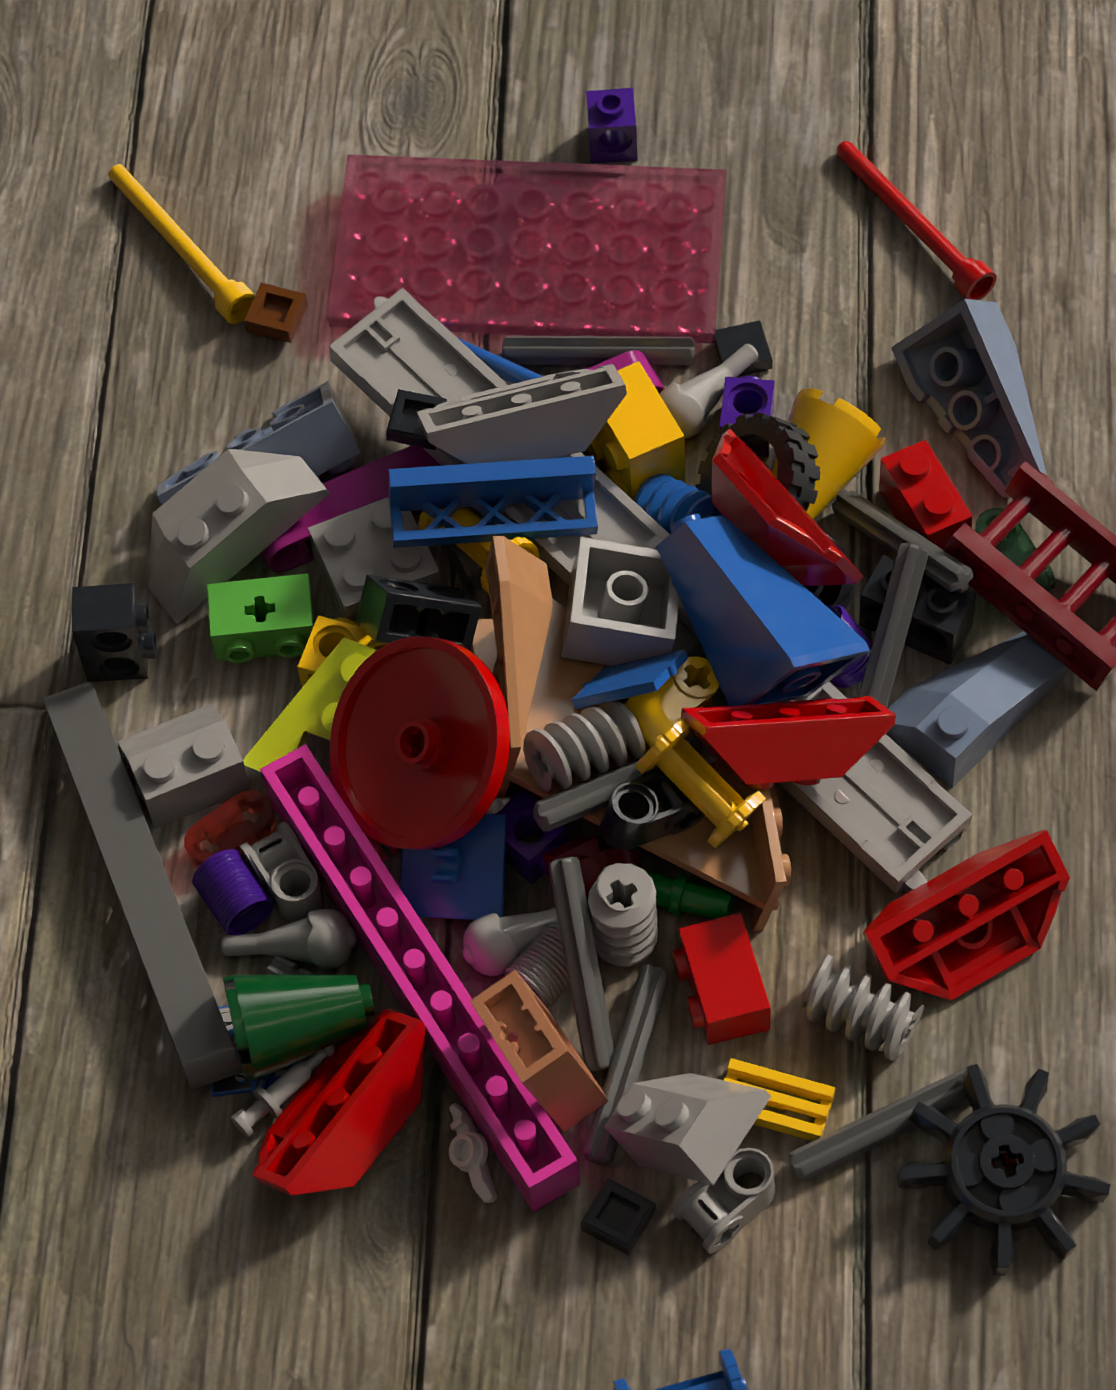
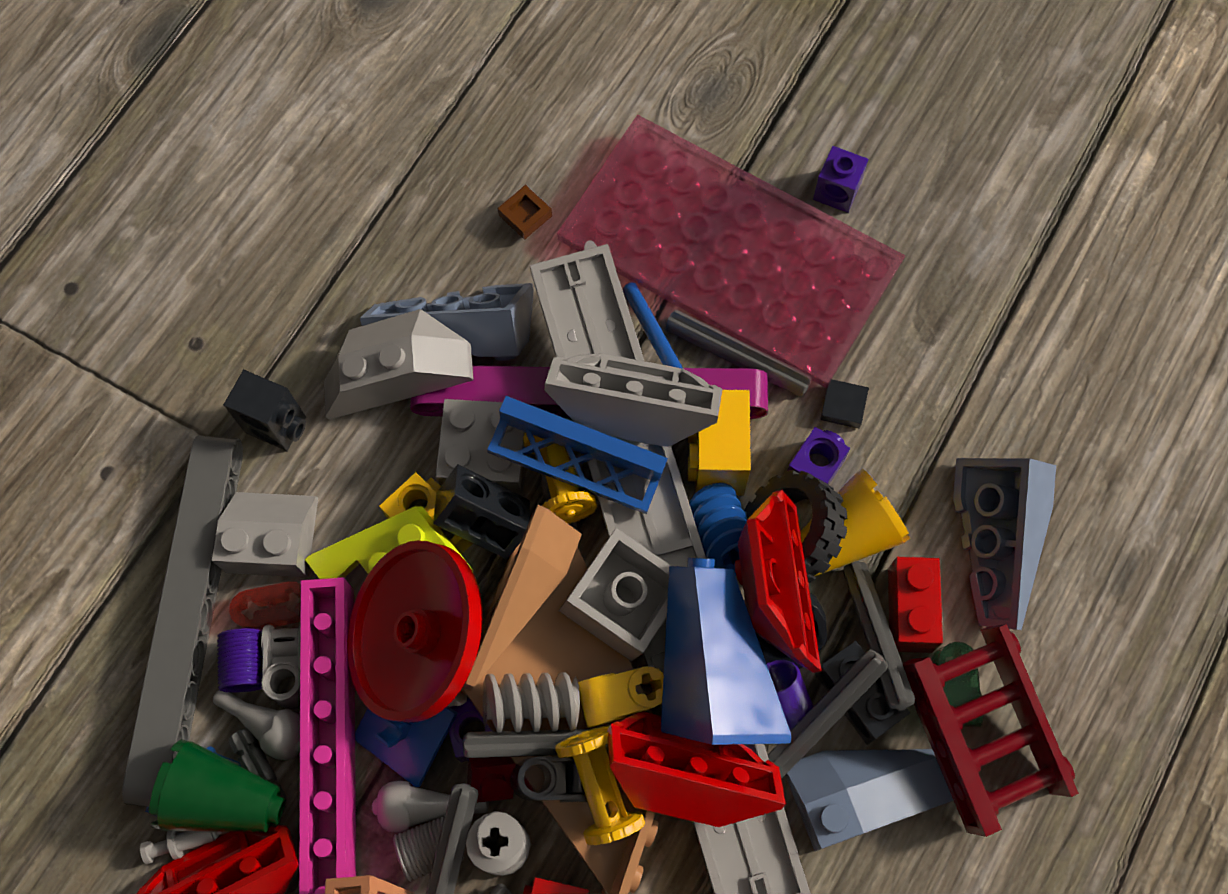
camera: 25 degrees right, 10 degrees up
yellow piece [108,164,255,324] -> none
bright green brick [207,573,315,663] -> none
black tile [386,389,447,450] -> none
blue piece [572,650,688,709] -> none
green pin [644,870,736,920] -> none
light grey piece [659,344,758,439] -> none
red piece [836,141,997,300] -> none

